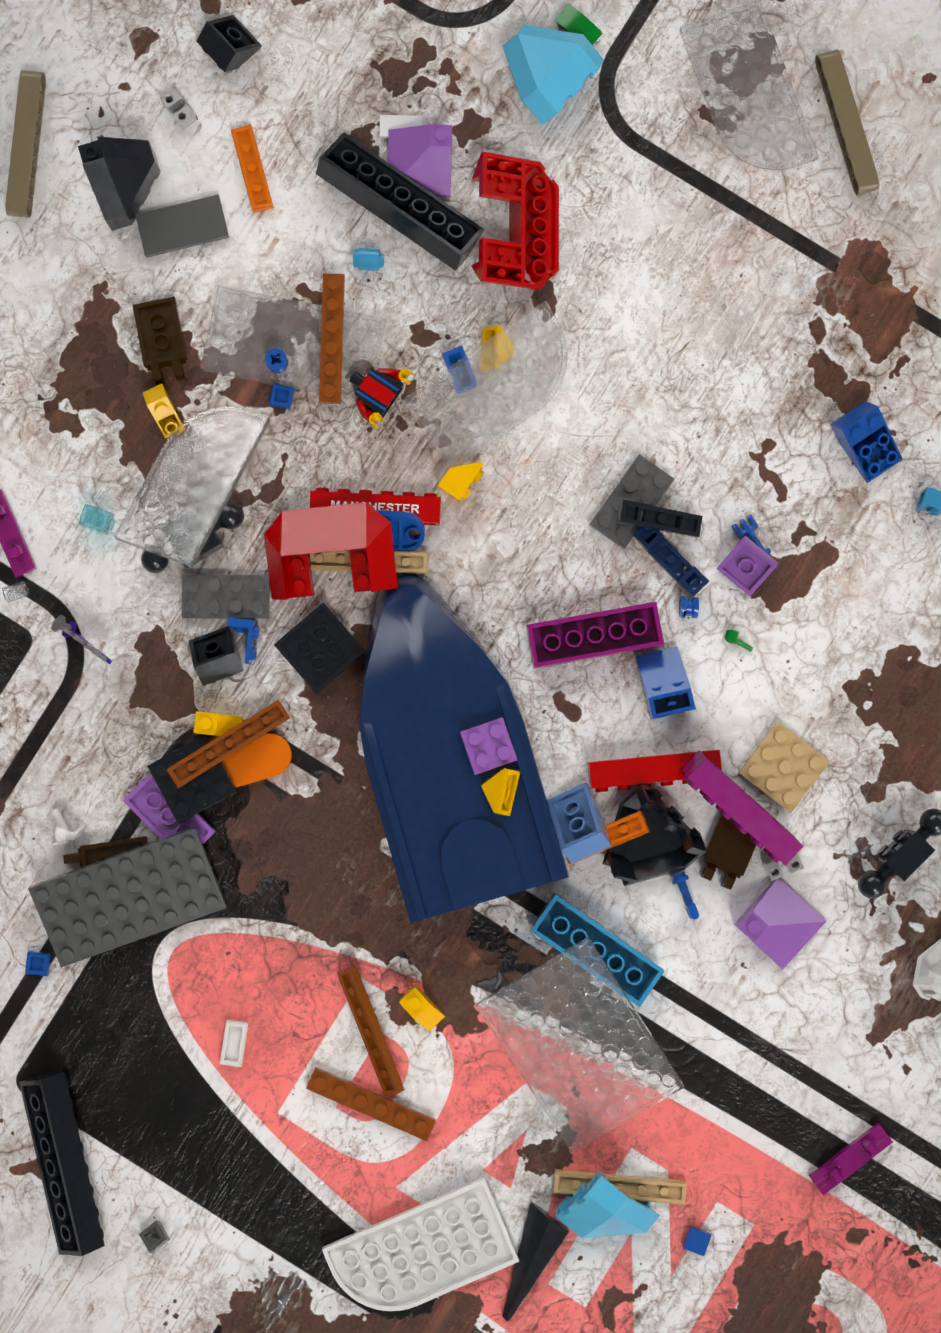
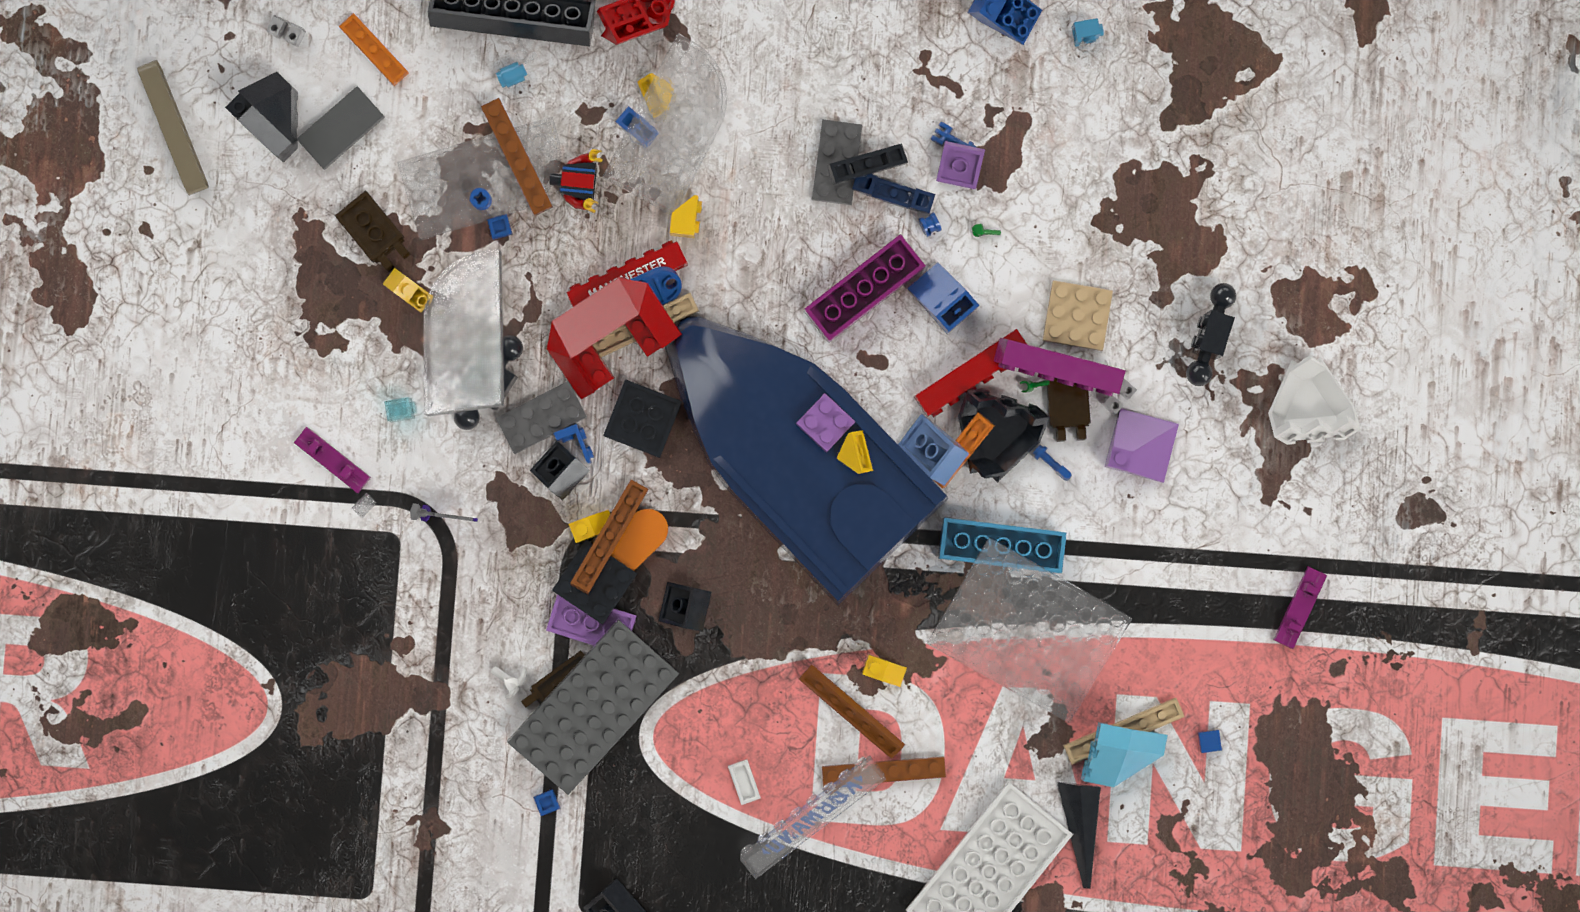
camera: 30 degrees left, 0 degrees up
none -> black slope [658,582,712,632]
none -> clear brick [740,755,886,879]
none -> green hand [1020,380,1050,393]

